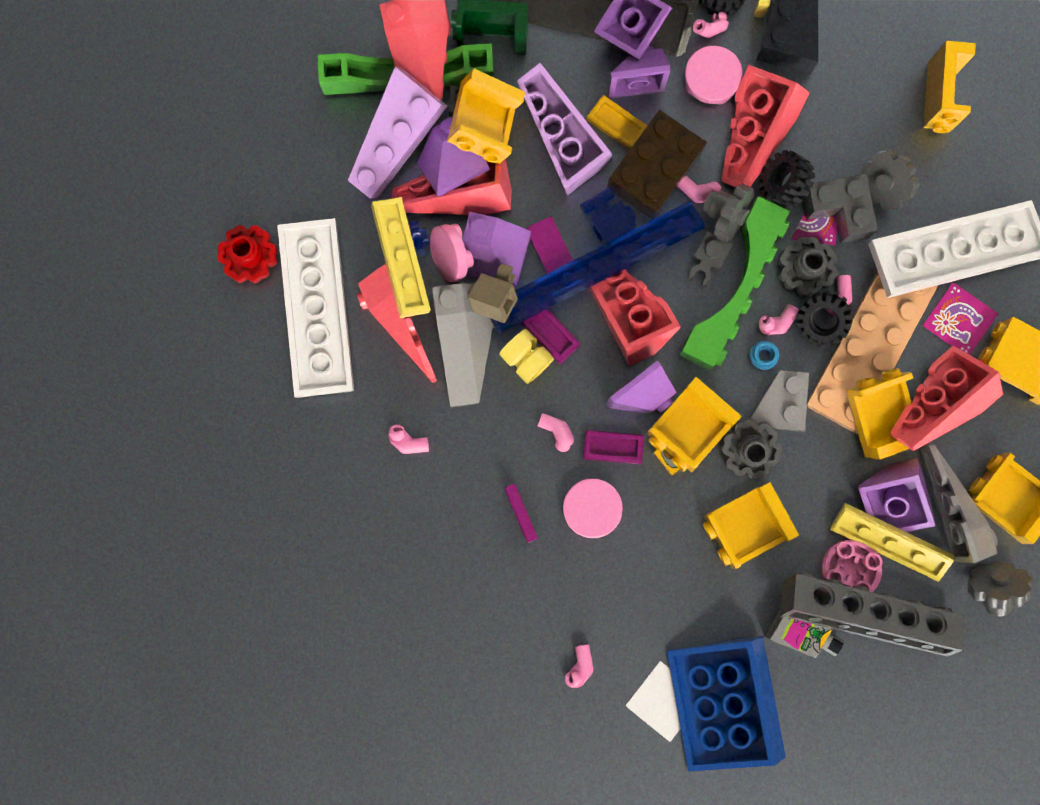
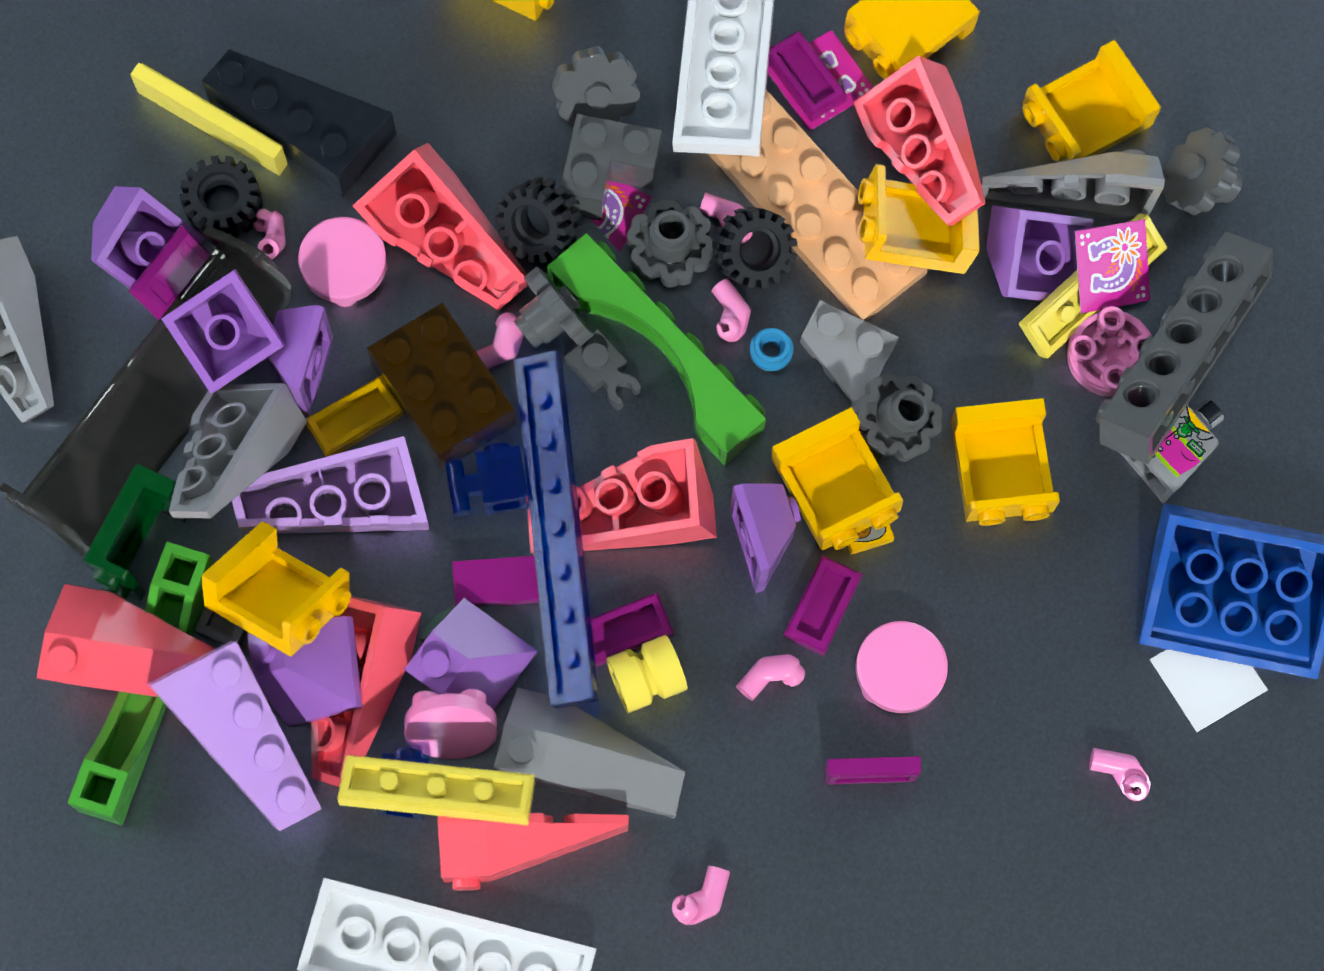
camera: 75 degrees left, 10 degrees down
dark tan brick [468,263,518,323] -> none
none -> light grey wedge [169,383,307,518]
none -> magenta tile [768,30,847,122]
none -> sticker [1075,219,1150,313]

